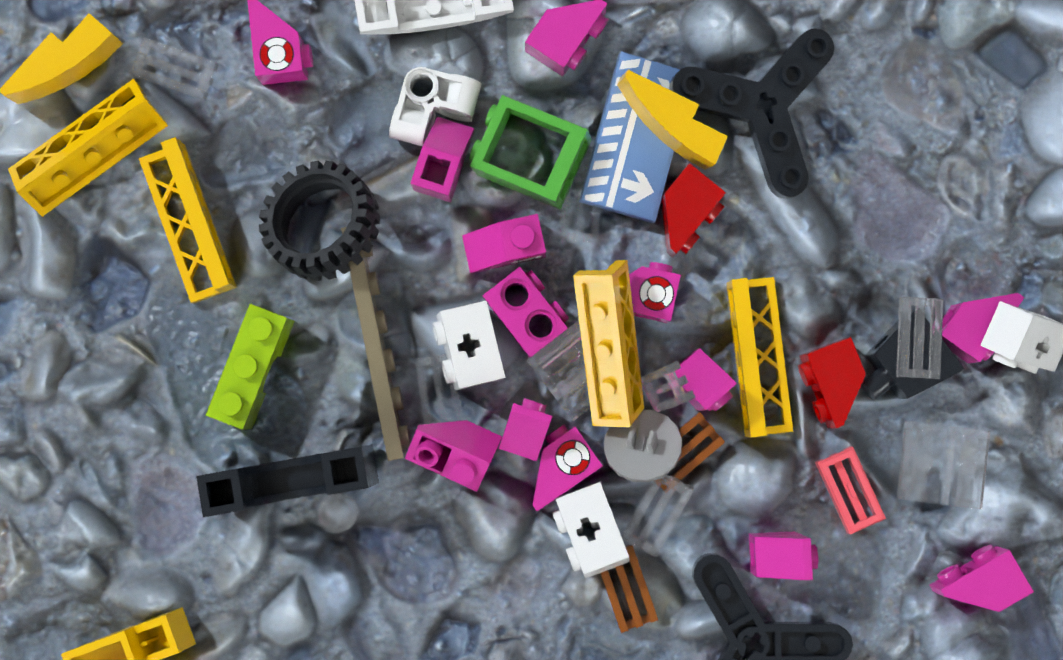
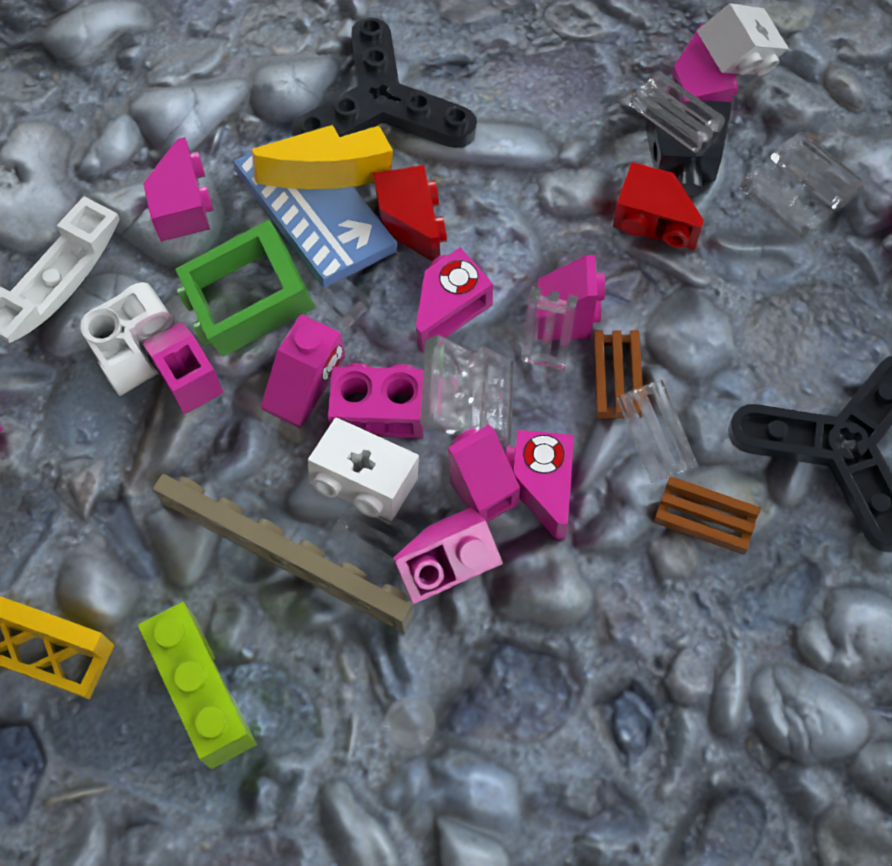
camera: 45 degrees left, 20 degrees down
black arch [196,444,379,517] -> none
black tyre [259,160,380,281] -> none
white brick [552,482,630,579] -> none
yellow fence [573,260,644,427] -> none
light grey piece [604,410,682,482] -> none
yellow fence [726,277,793,437] -> none
dark pink slope [749,531,819,580] -> none
coral tile [815,446,886,535] -> none

